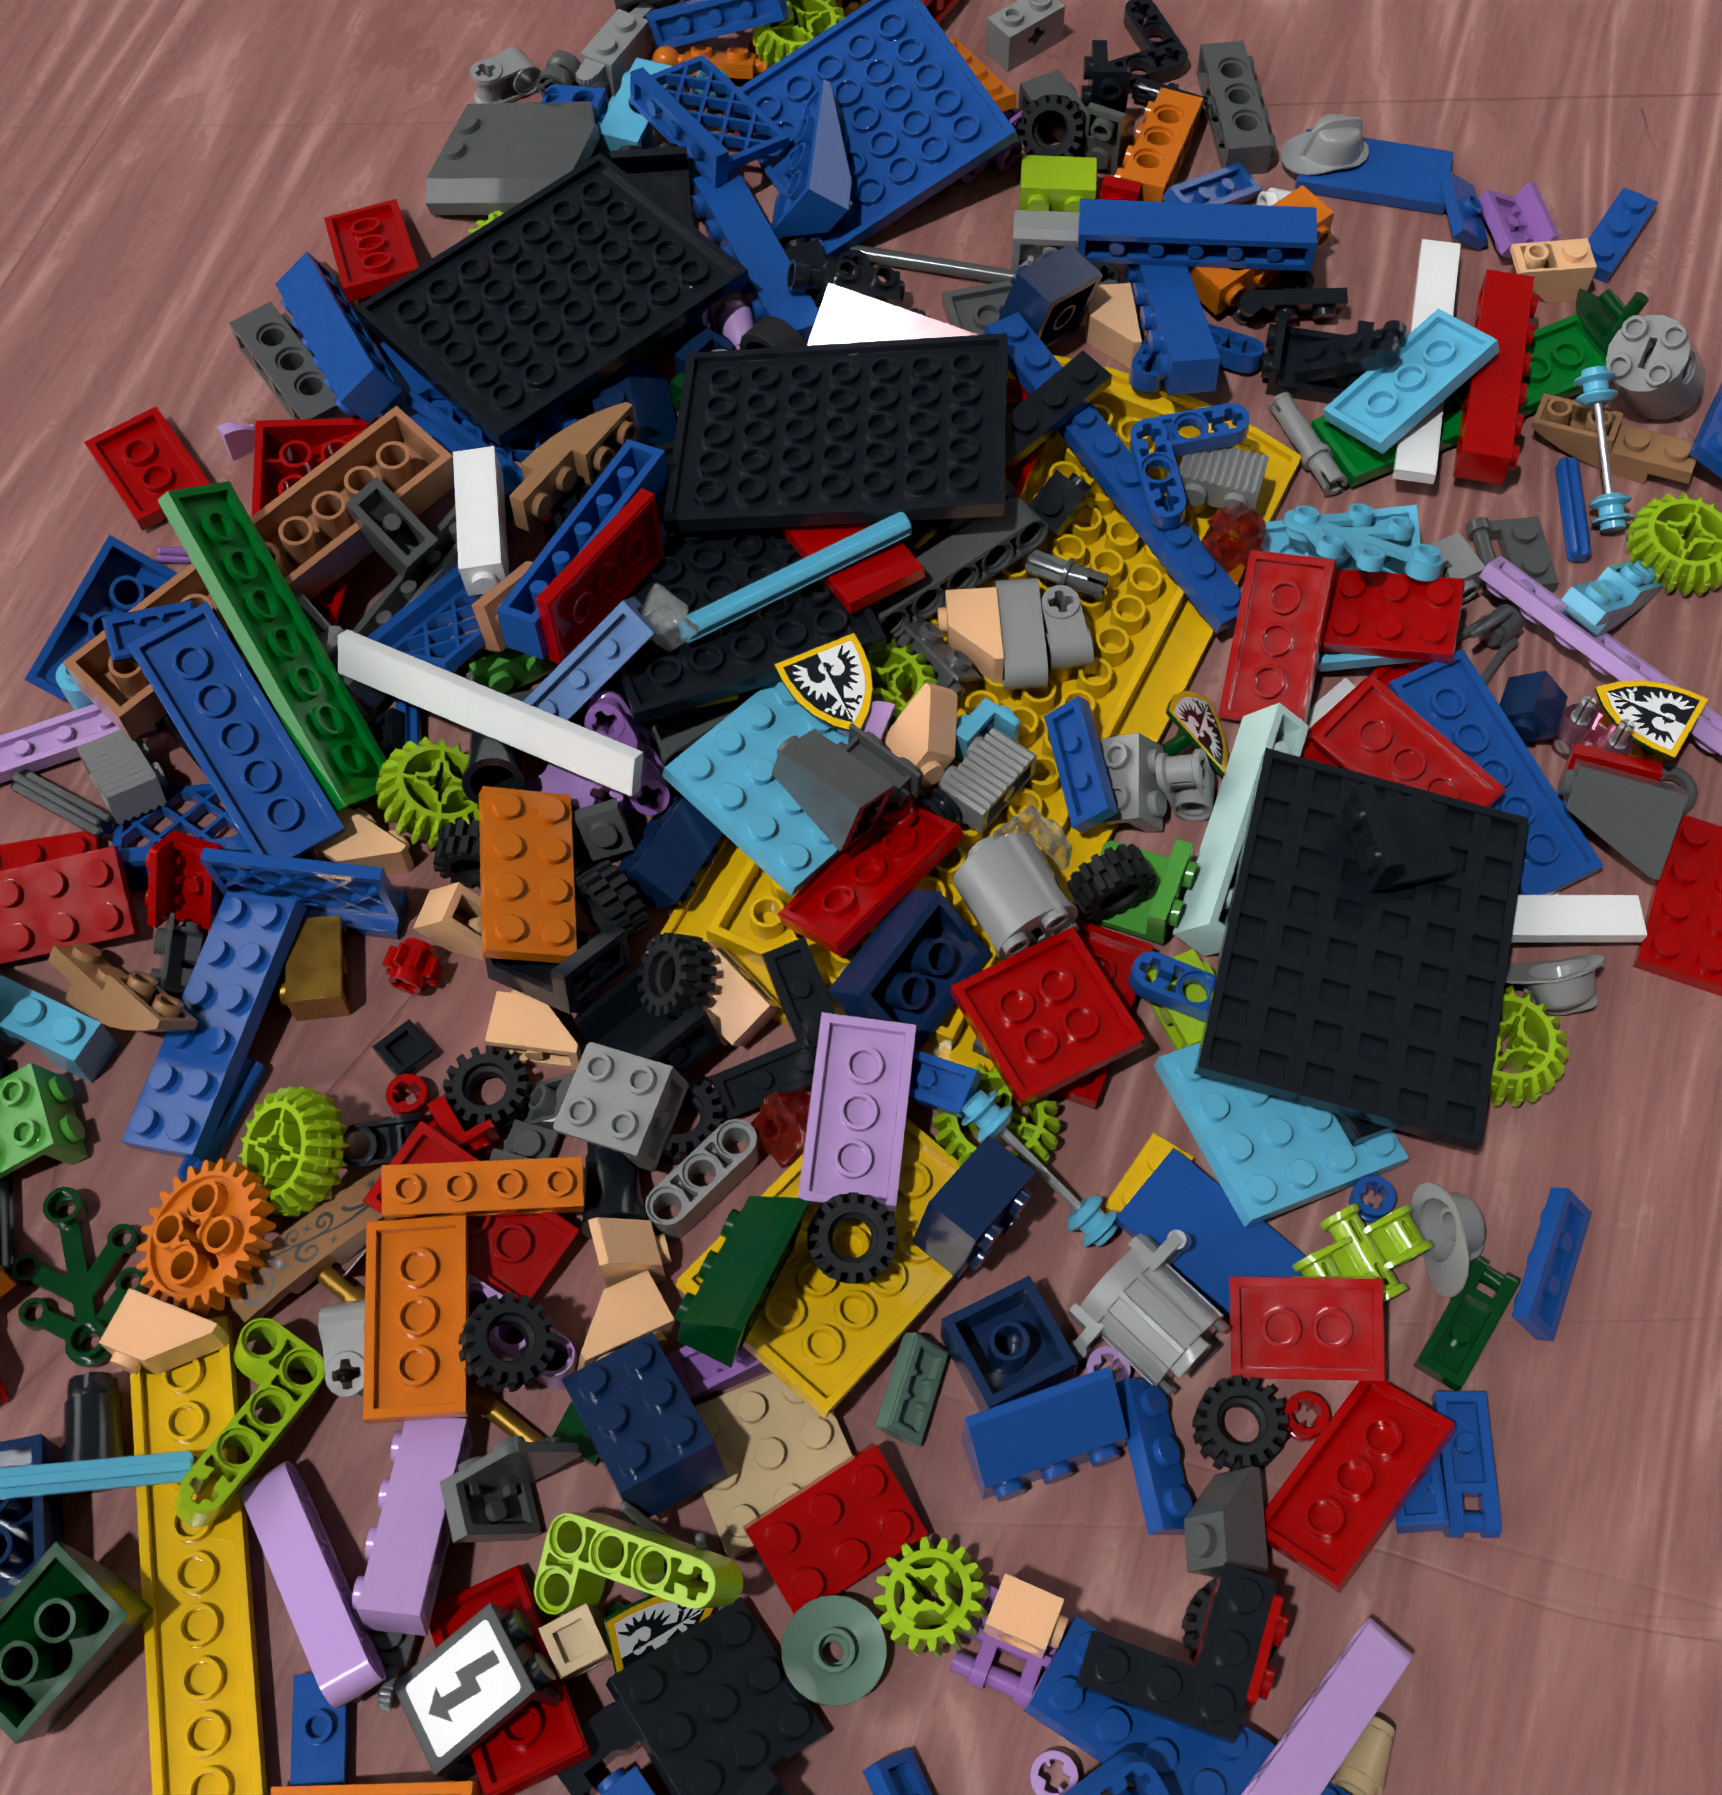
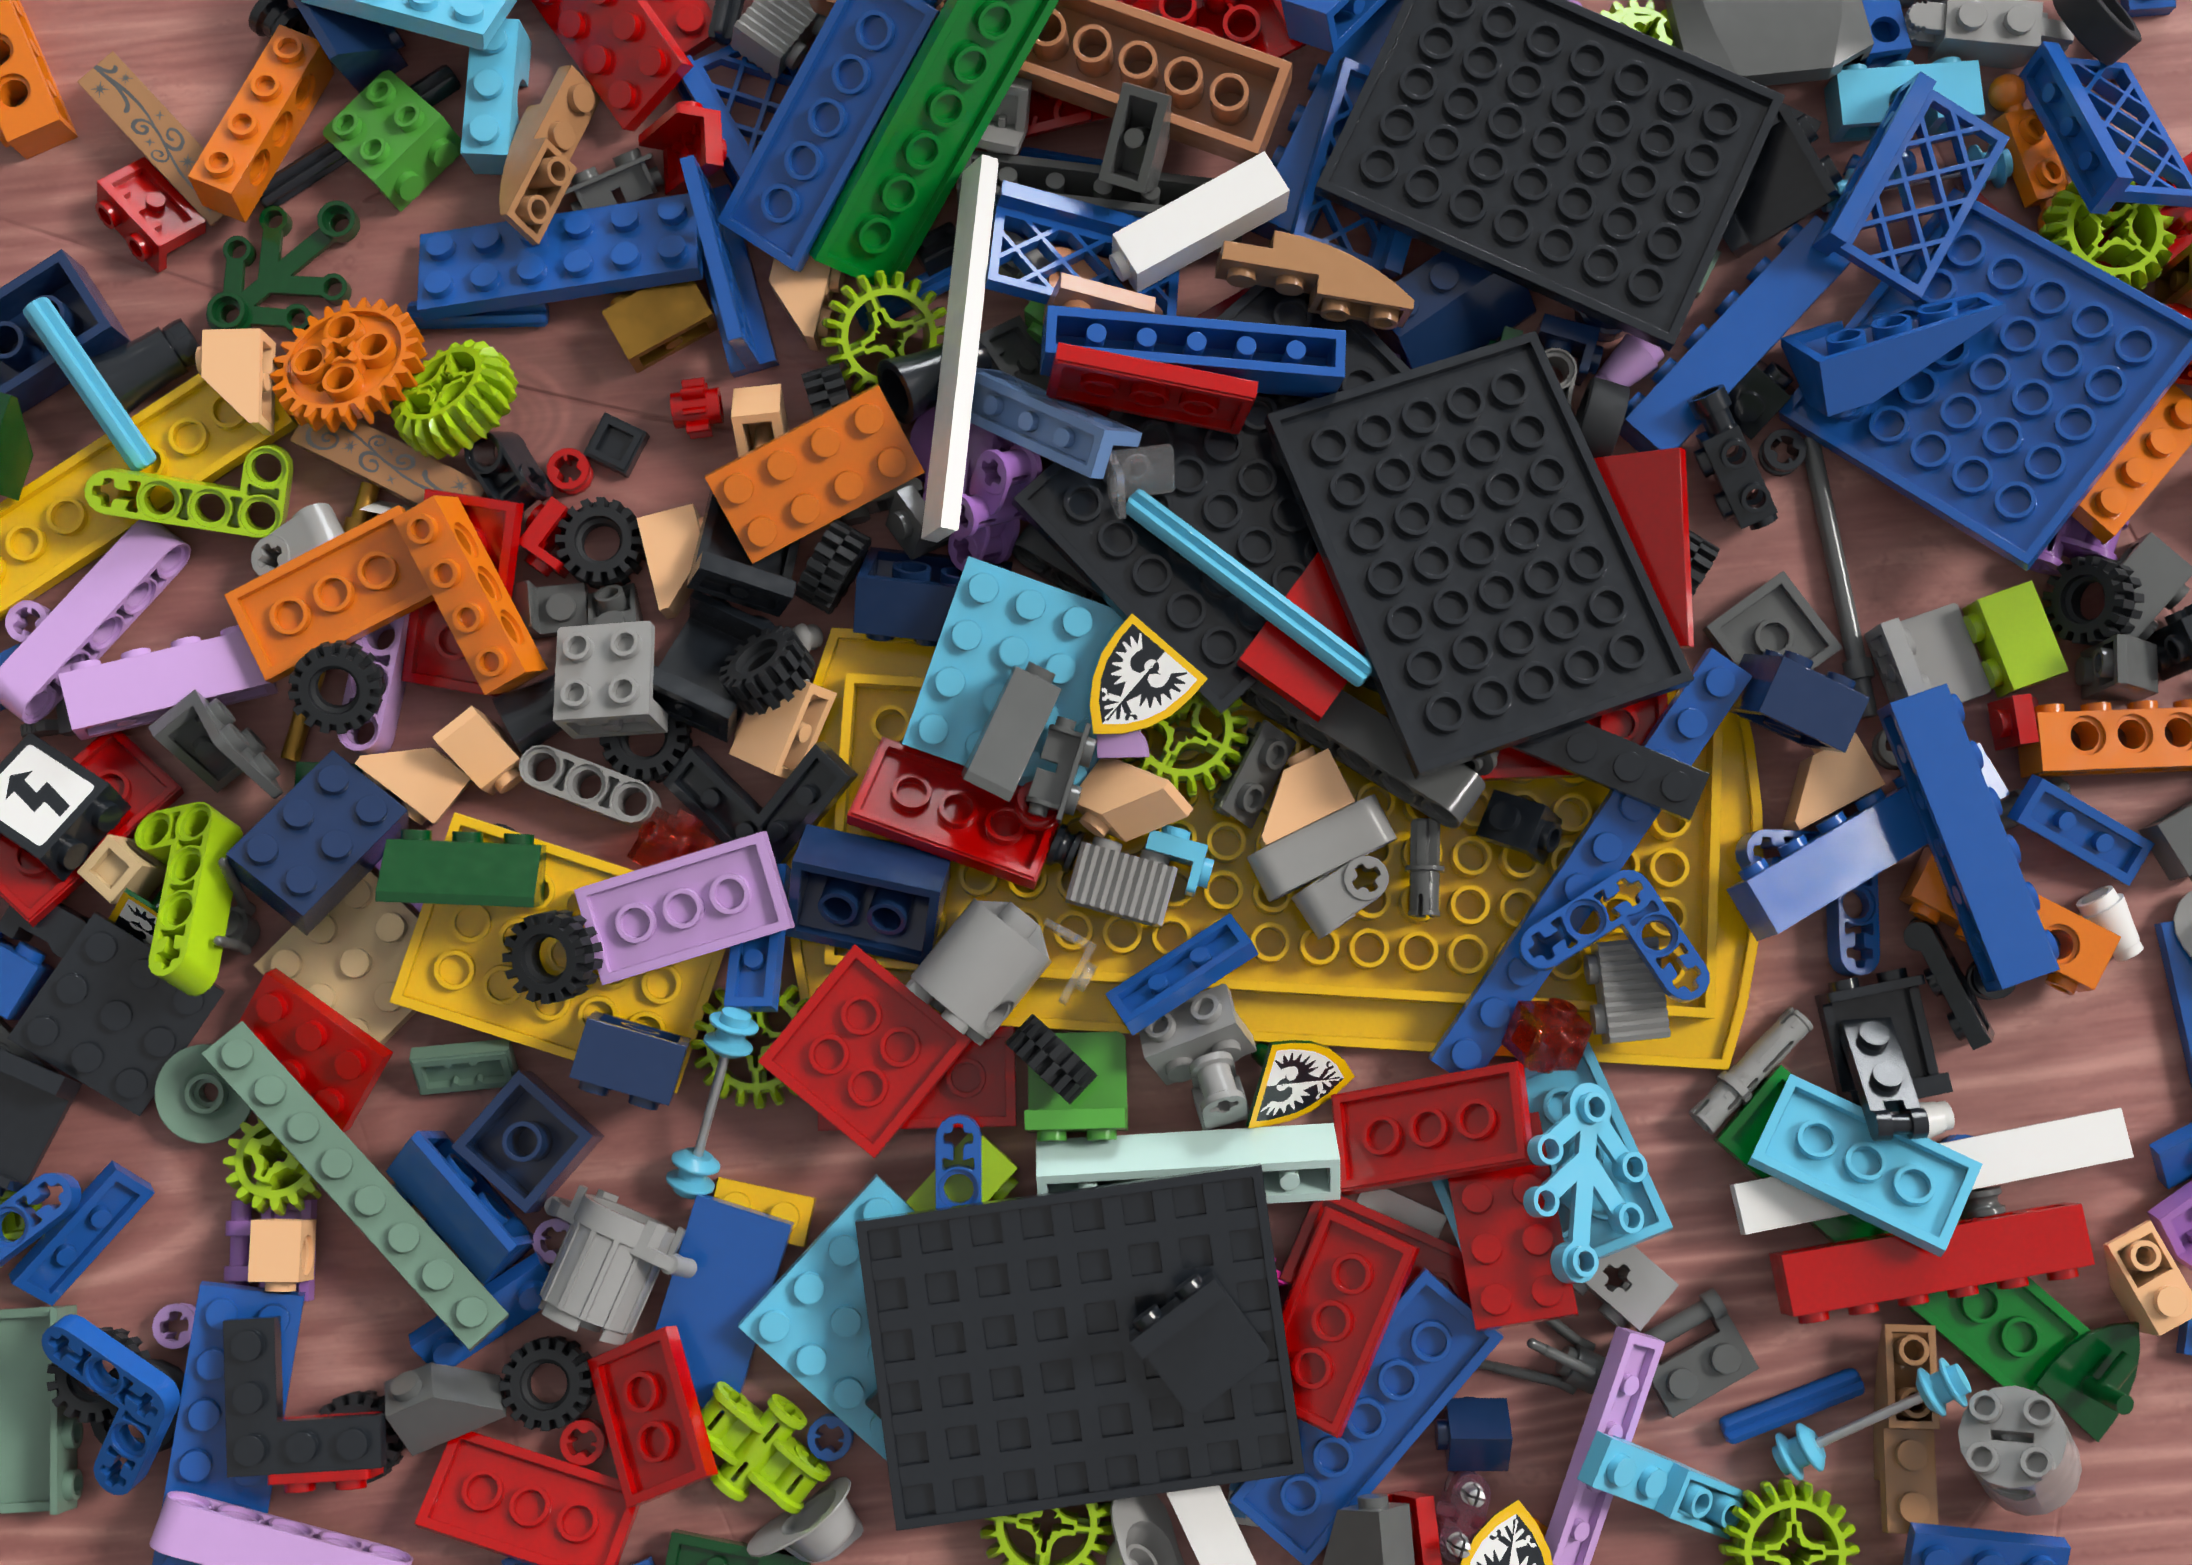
camera: 70 degrees right, 20 degrees up
none -> lavender bush [5,600,52,643]
none -> sand green plate [201,1021,509,1352]

